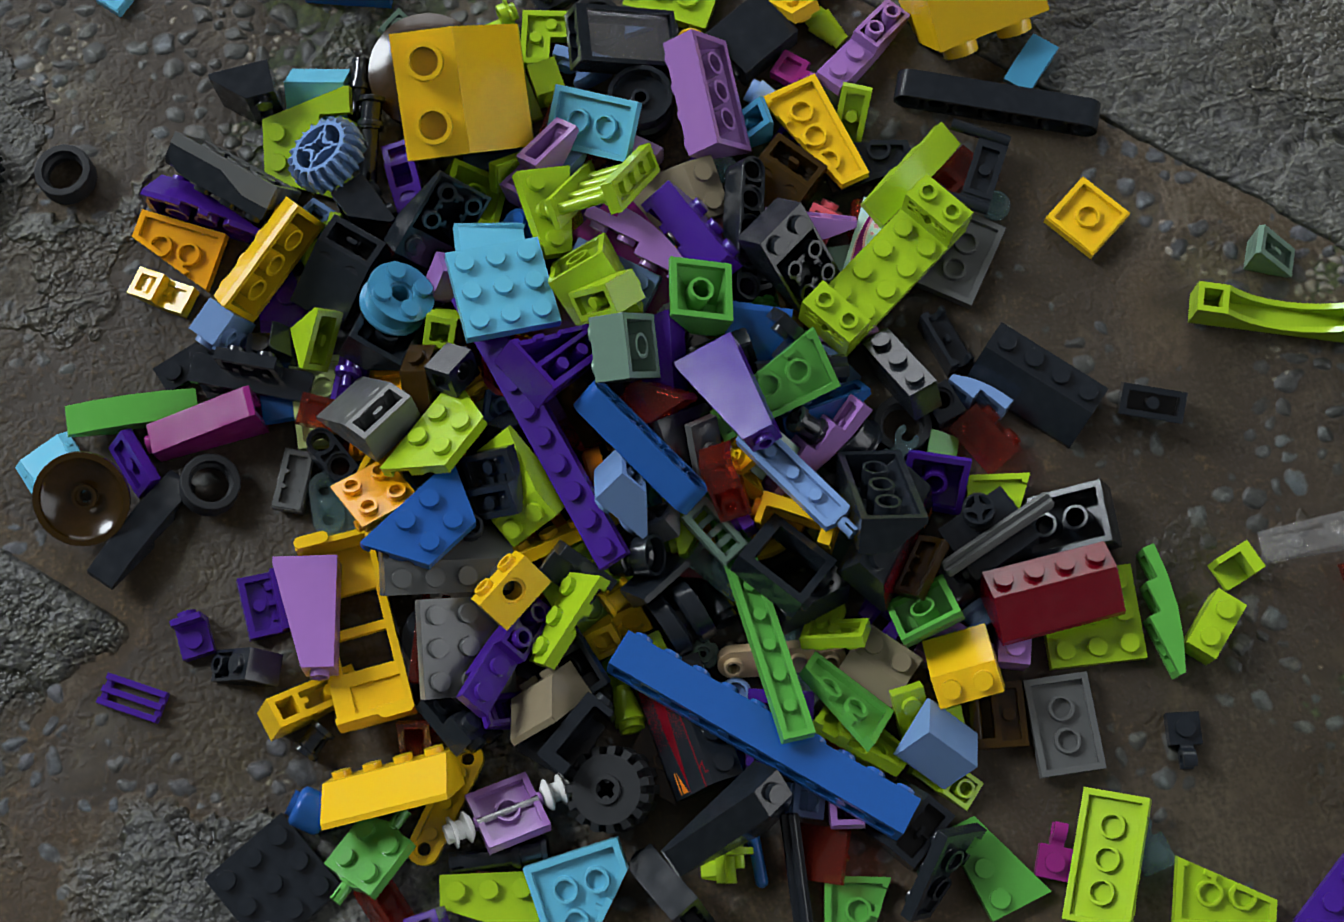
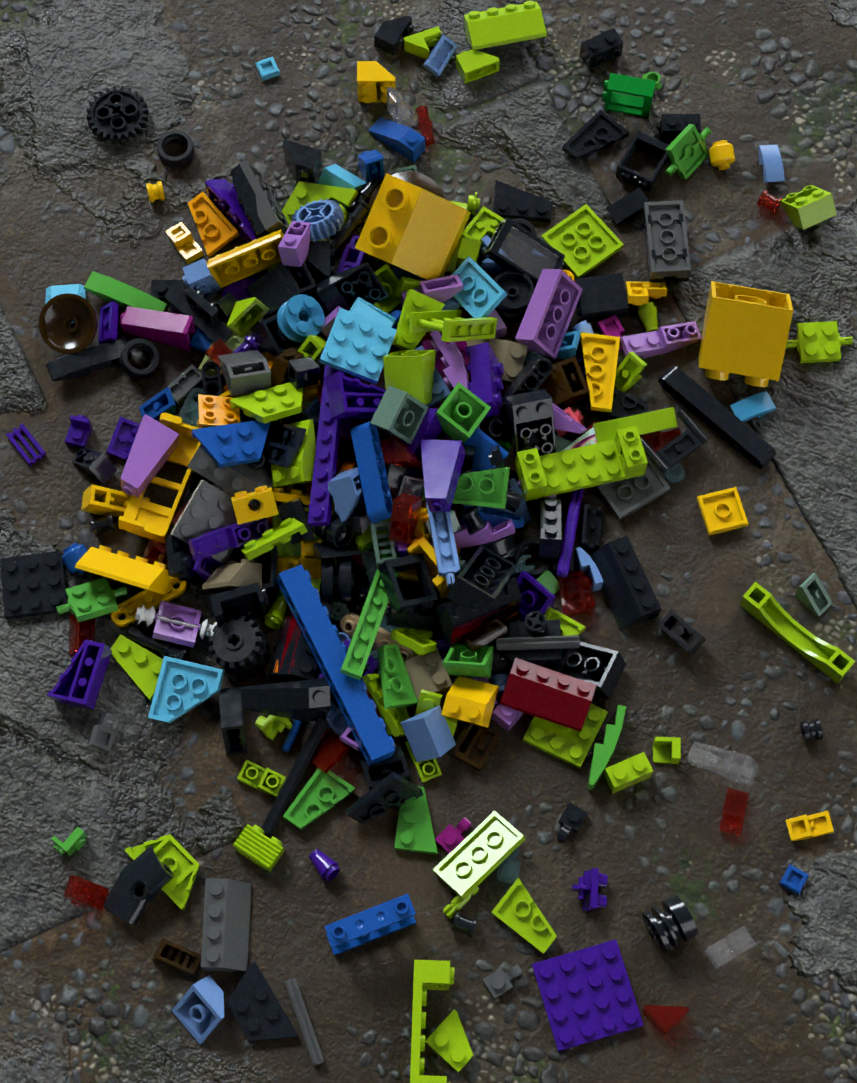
camera: 30 degrees right, 5 degrees down
lime slope [568,268,646,323] -> none
dark grey plate [1022,671,1107,779] -> none
none -> blue slope [139,387,176,421]
none -> yellow wheel [146,181,165,203]
none -> medium lavender slope [278,221,311,267]
none -> blue slope [358,149,384,183]
none -> dark purple axle [557,489,584,577]
none -> dark purple hips [572,868,608,911]

